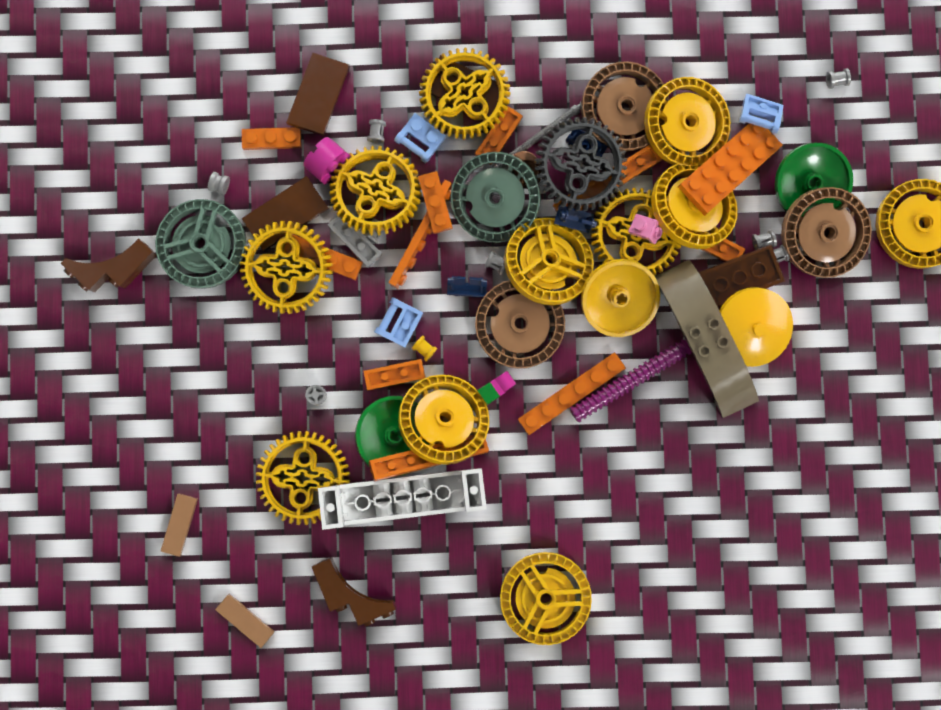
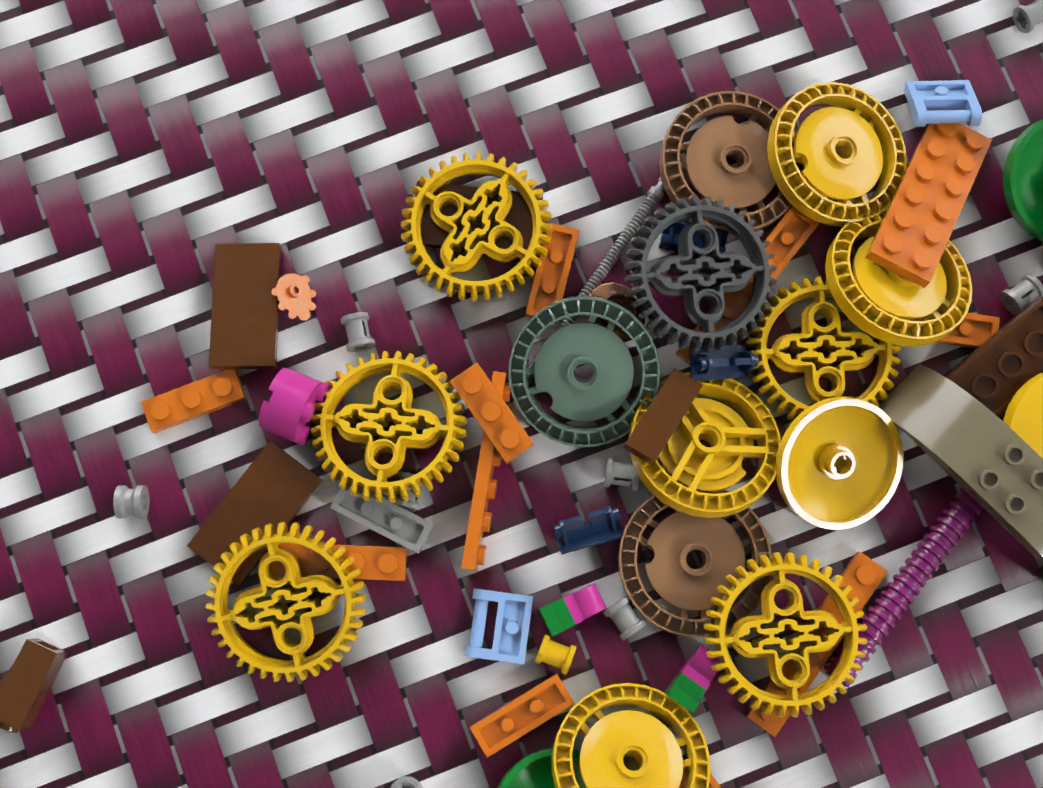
camera: 20 degrees left, 5 degrees down
sand green piece [155,199,247,289] -> none
light blue plate [394,113,446,164] -> none
bright pink bracket [628,214,663,244] -> none
none -> piece [271,273,316,321]
none -> leg [539,583,607,637]
none -> light grey bush [603,596,647,641]
none -> reddish brown tile [624,368,703,466]
none -> yellow gear [704,552,868,717]

